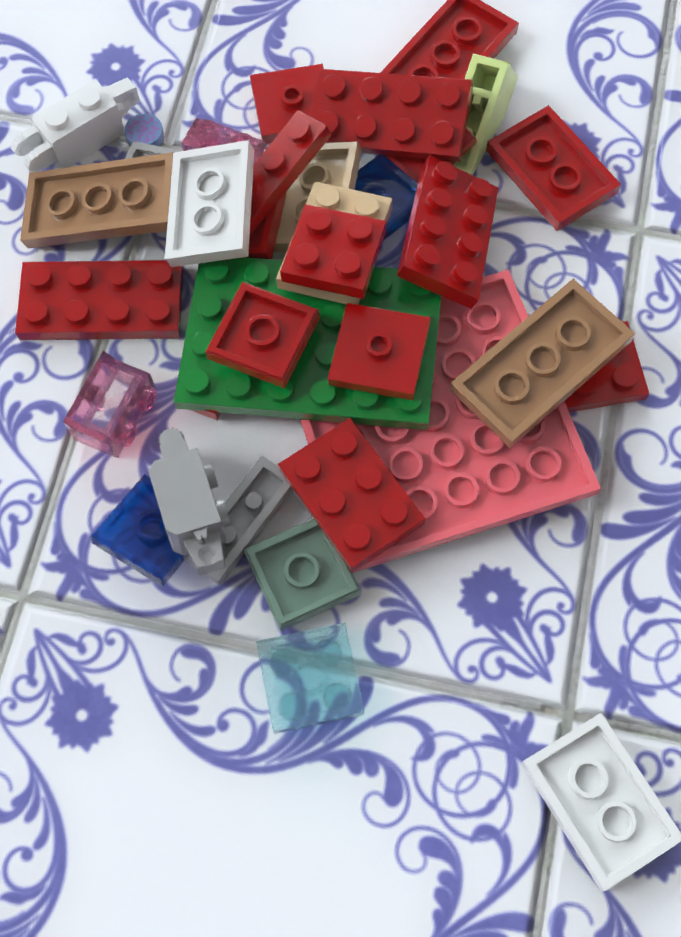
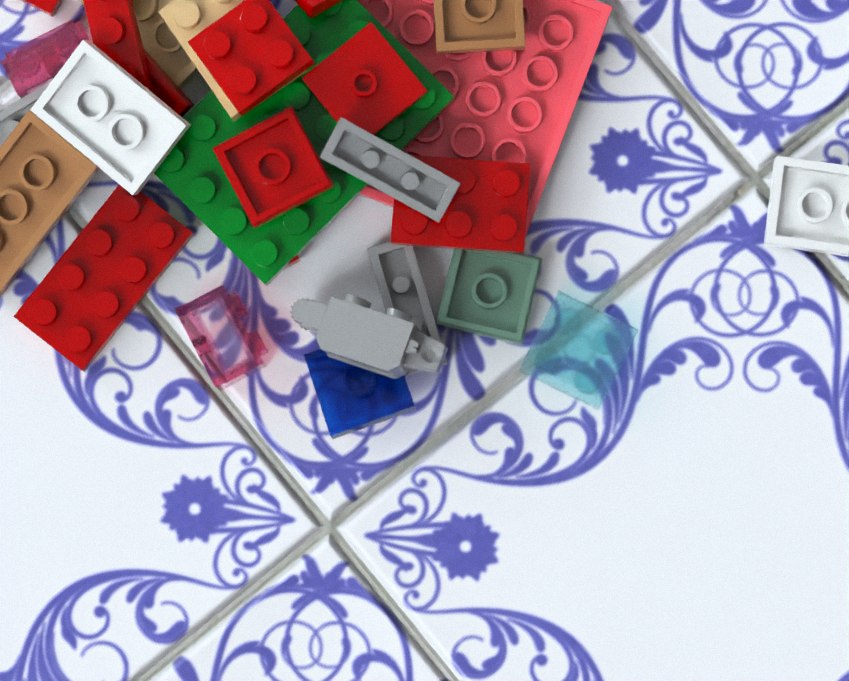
camera: 50 degrees left, 15 degrees up
none -> light grey plate [319,117,461,223]

